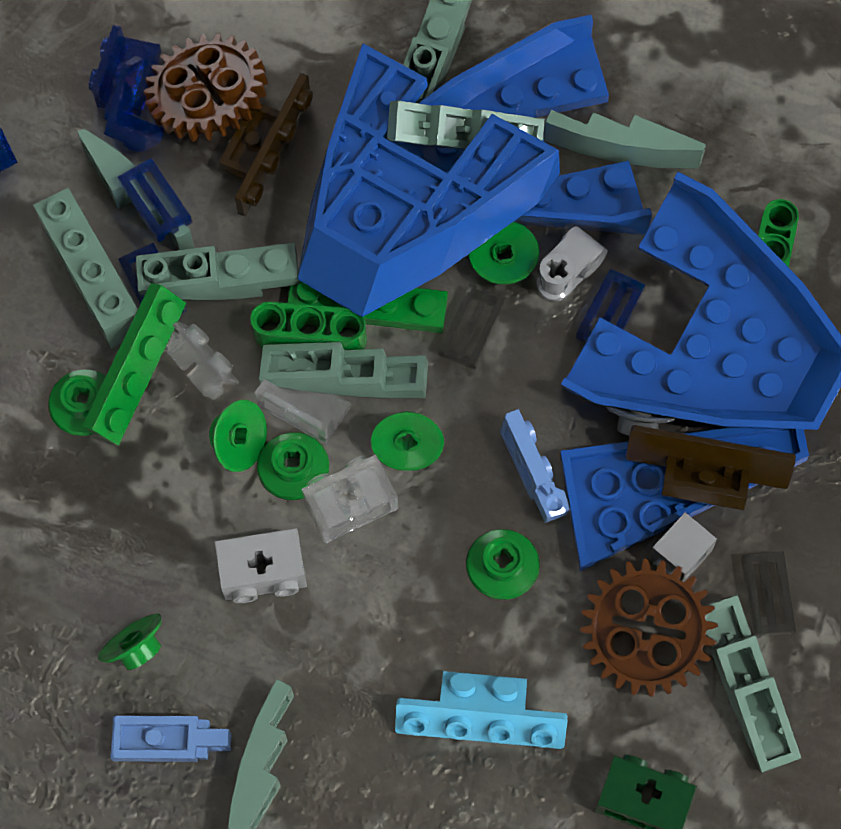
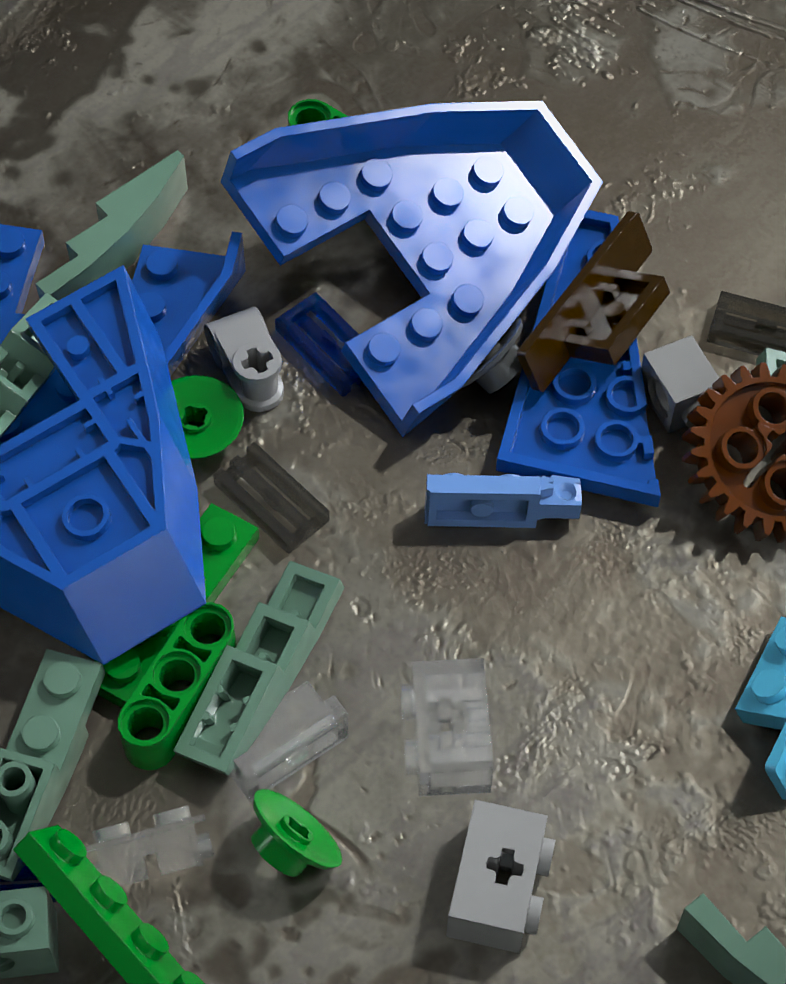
camera: 70 degrees left, 10 degrees down
green piece [257,432,329,500] -> none
green piece [371,411,444,471] -> none
green piece [466,529,540,600] -> none

